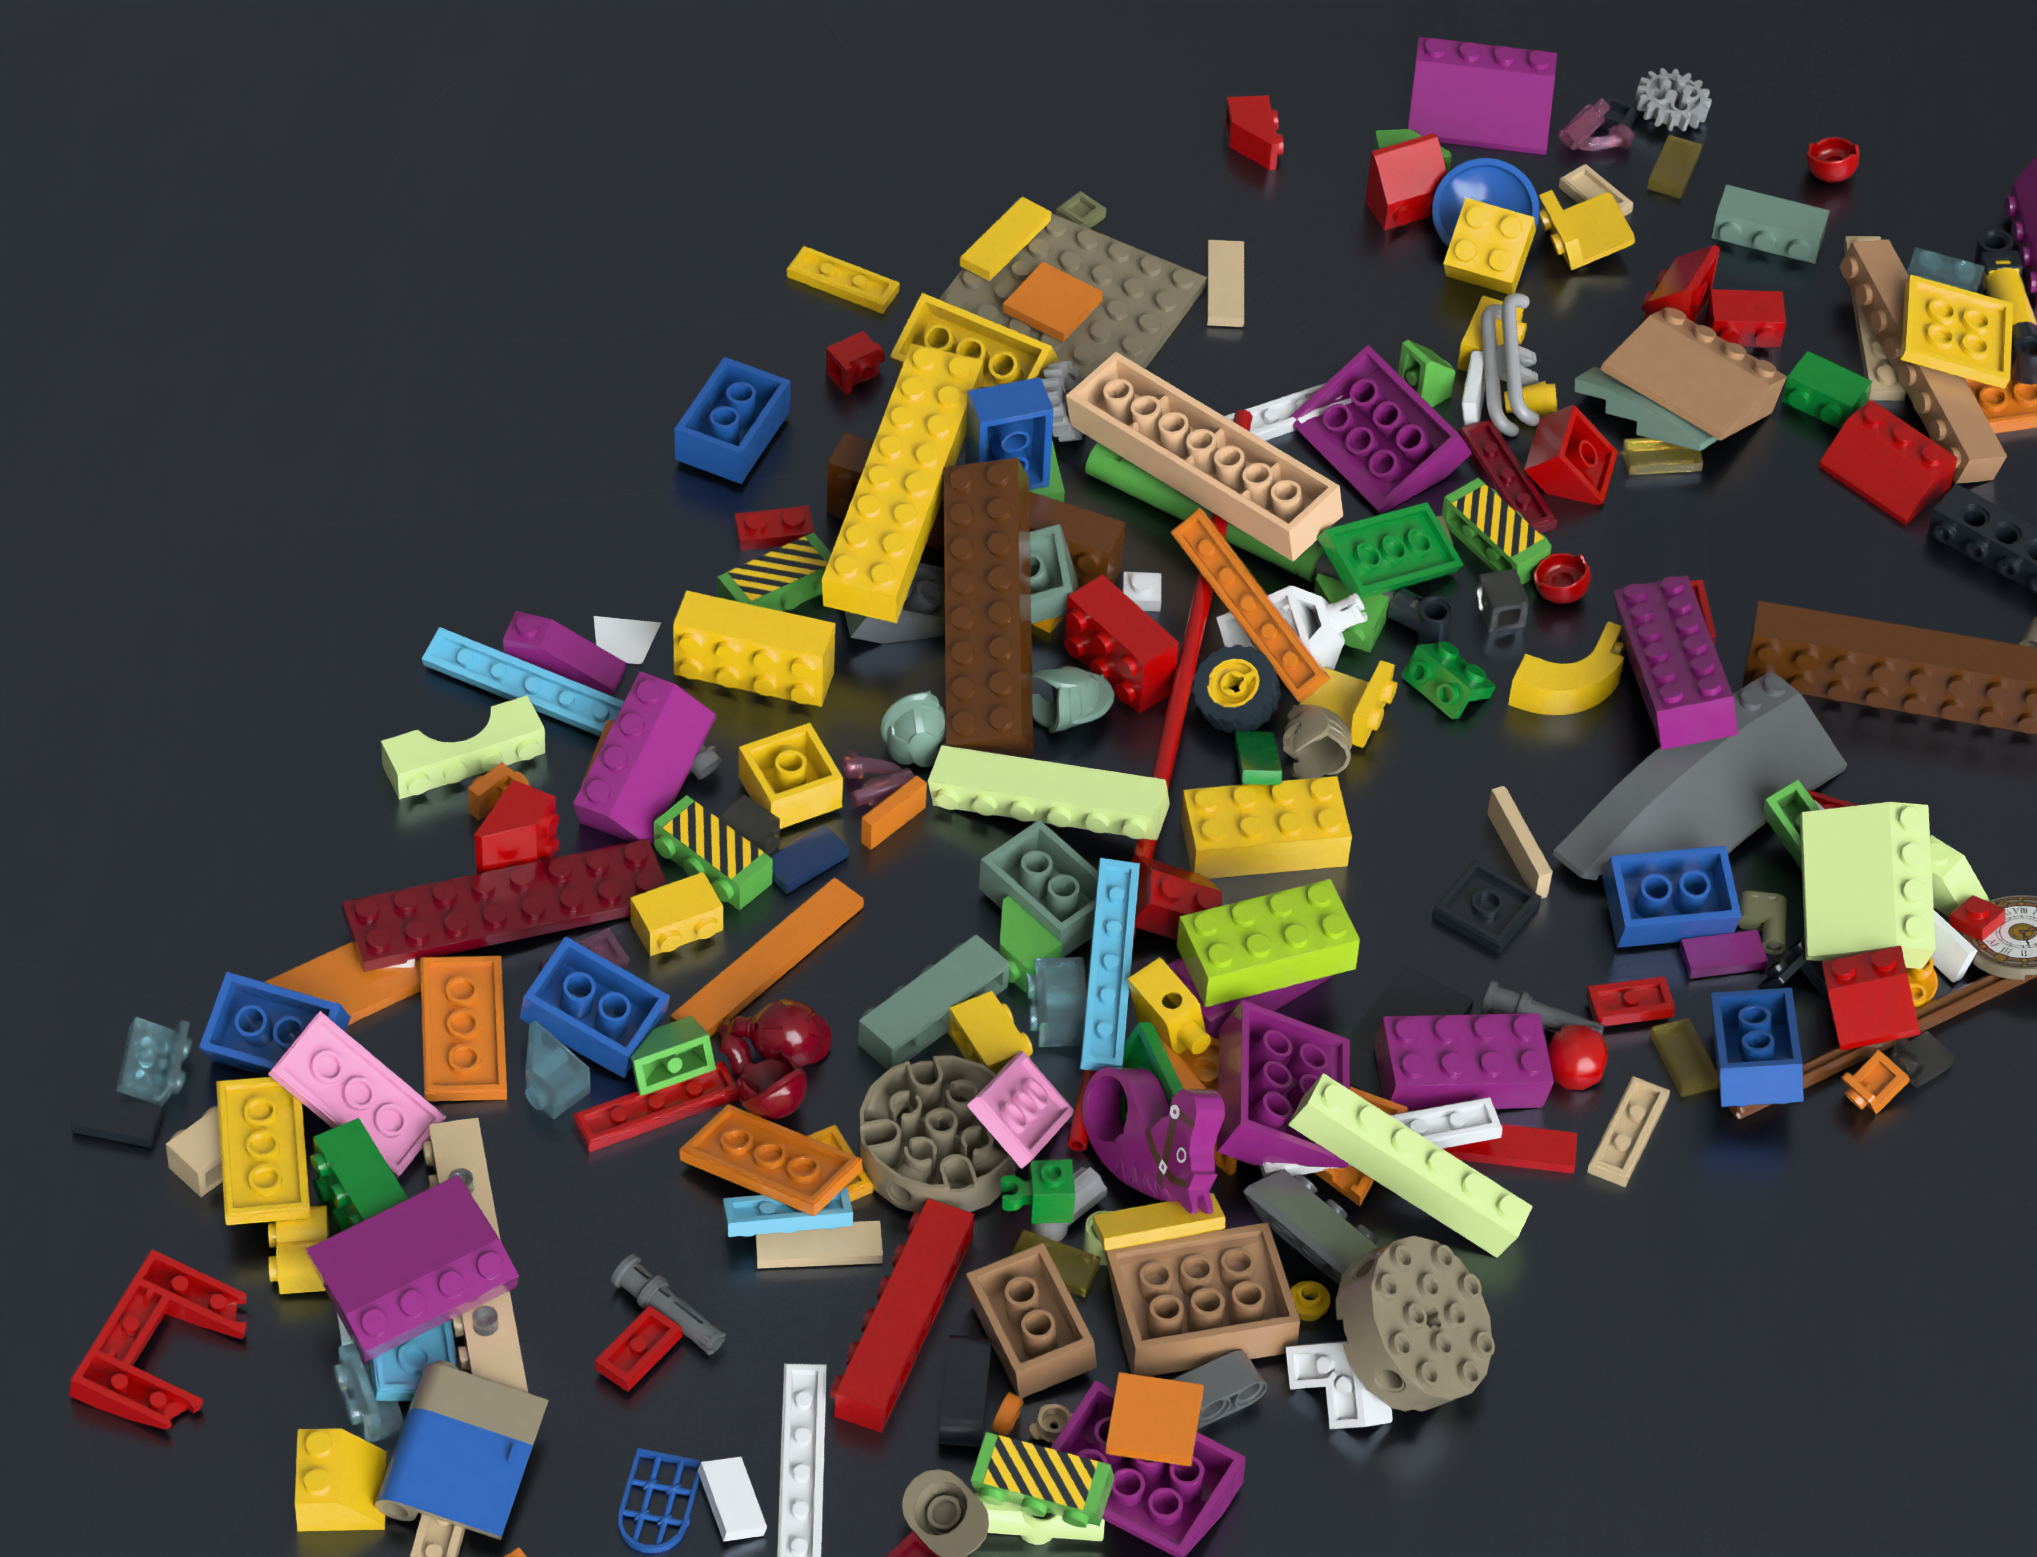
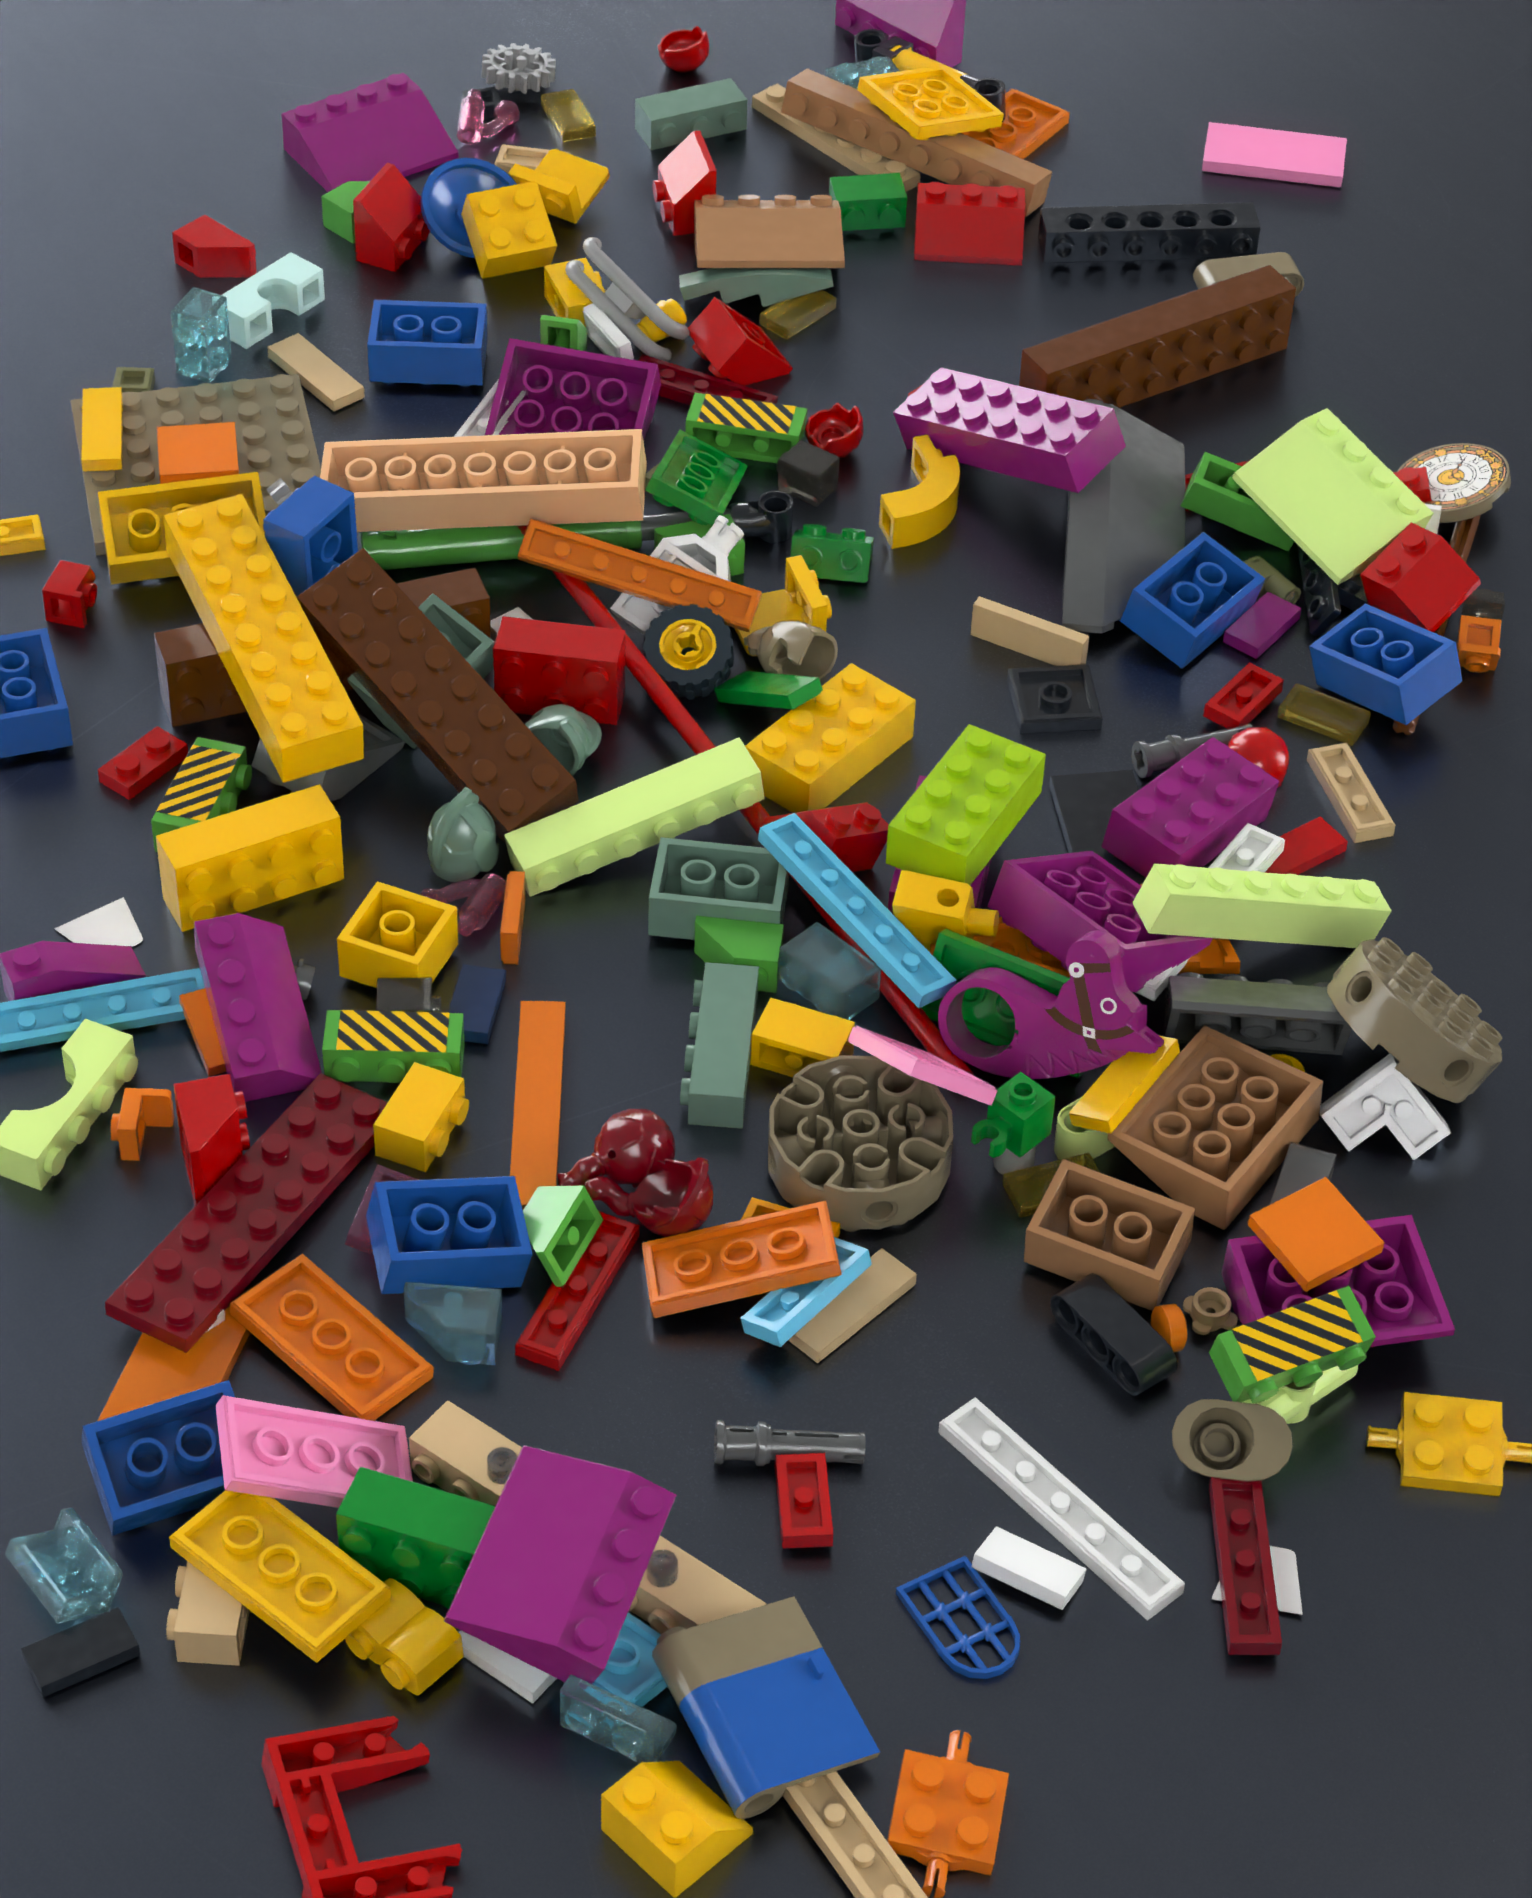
camera: 40 degrees left, 5 degrees down
red brick [830,1198,975,1433] -> none
red brick [1706,289,1786,348] -> none
none -> clear light blue brick [171,287,232,383]
none -> light aqua arch [212,252,325,349]
none -> blue brick [367,300,488,386]

